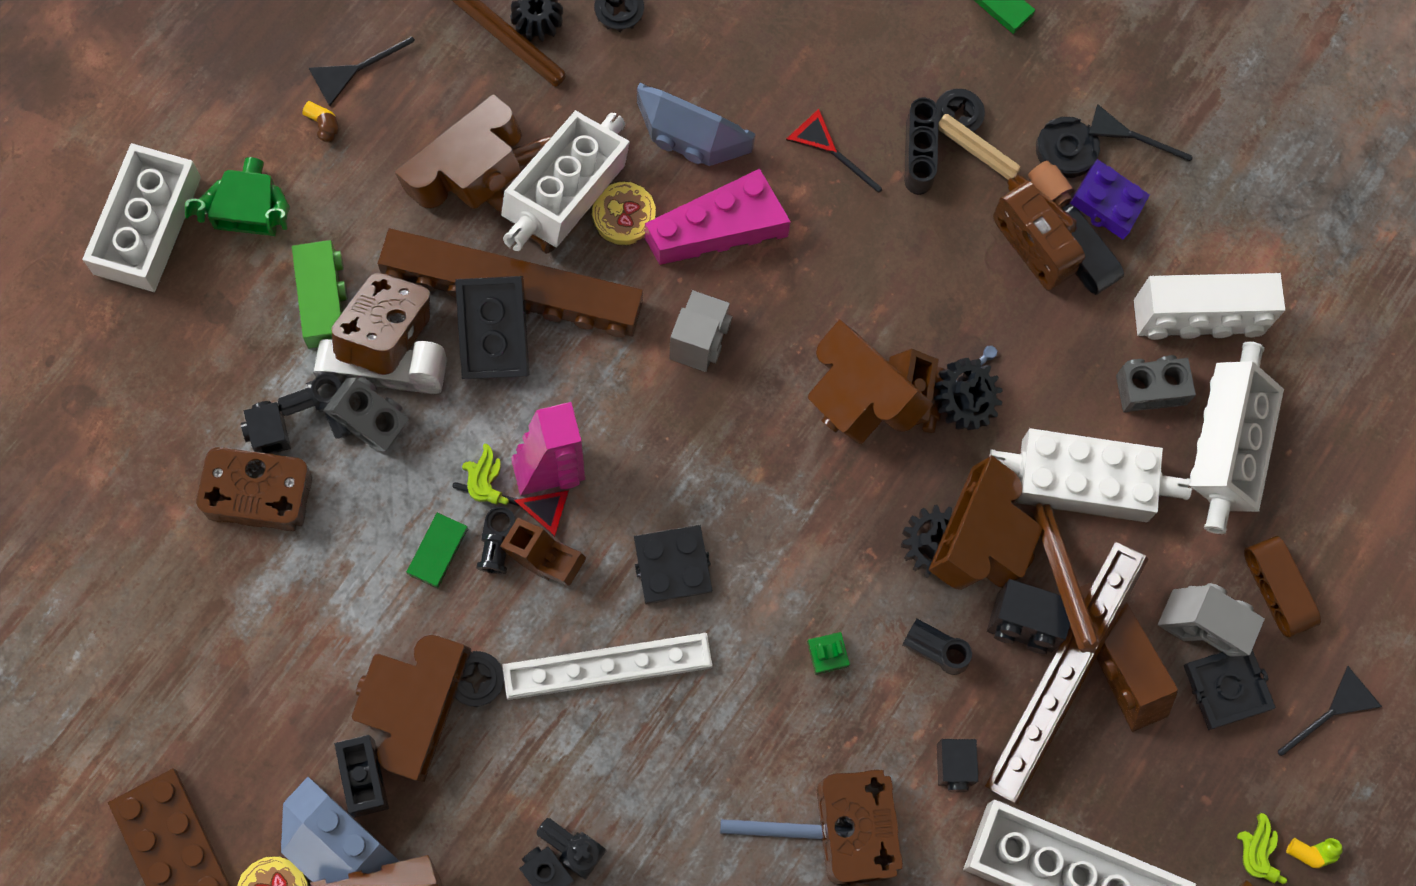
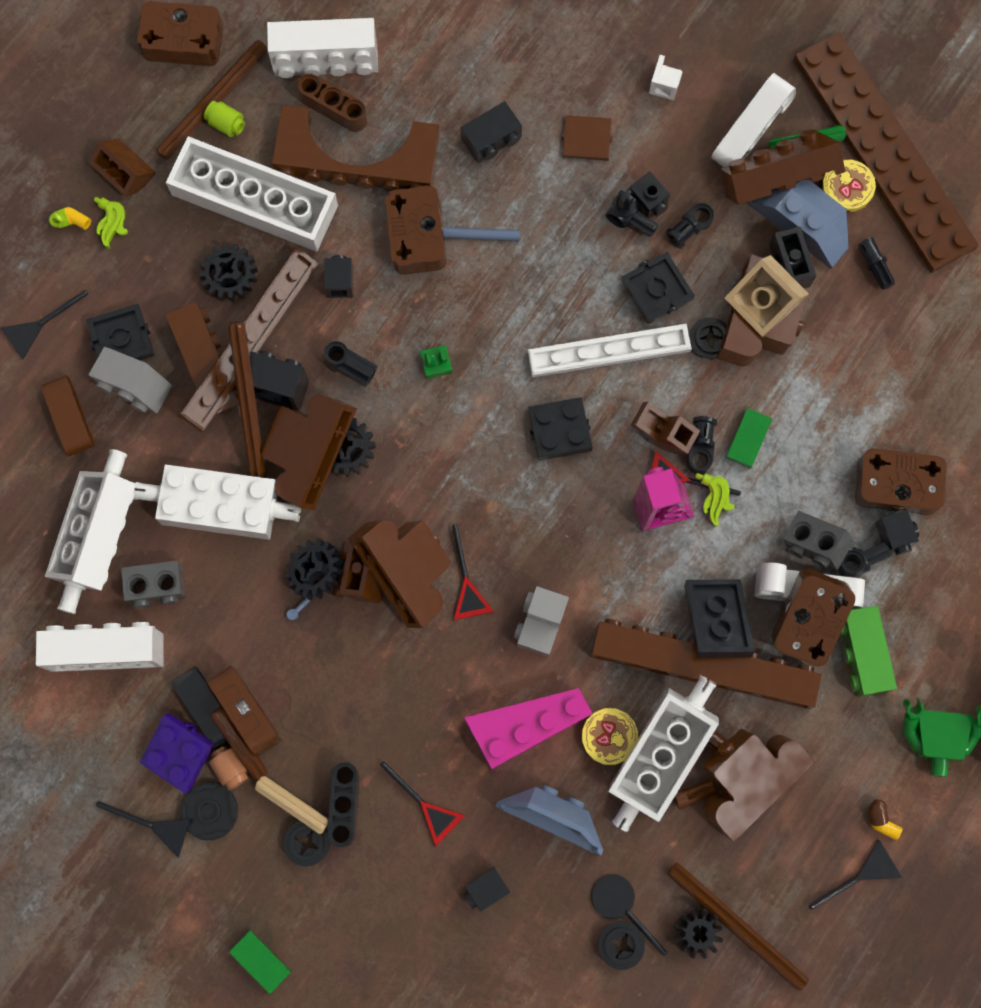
camera: 175 degrees left, 5 degrees up
none -> black gear [198,243,258,302]
none -> piece [452,524,494,620]
none -> black brick [464,867,510,912]
none -> black piece [592,875,667,956]
none -> black plate [621,252,695,324]
none -> black connector [665,203,714,249]
none -> tan slope [725,255,809,337]
none -> black axle [858,237,895,290]

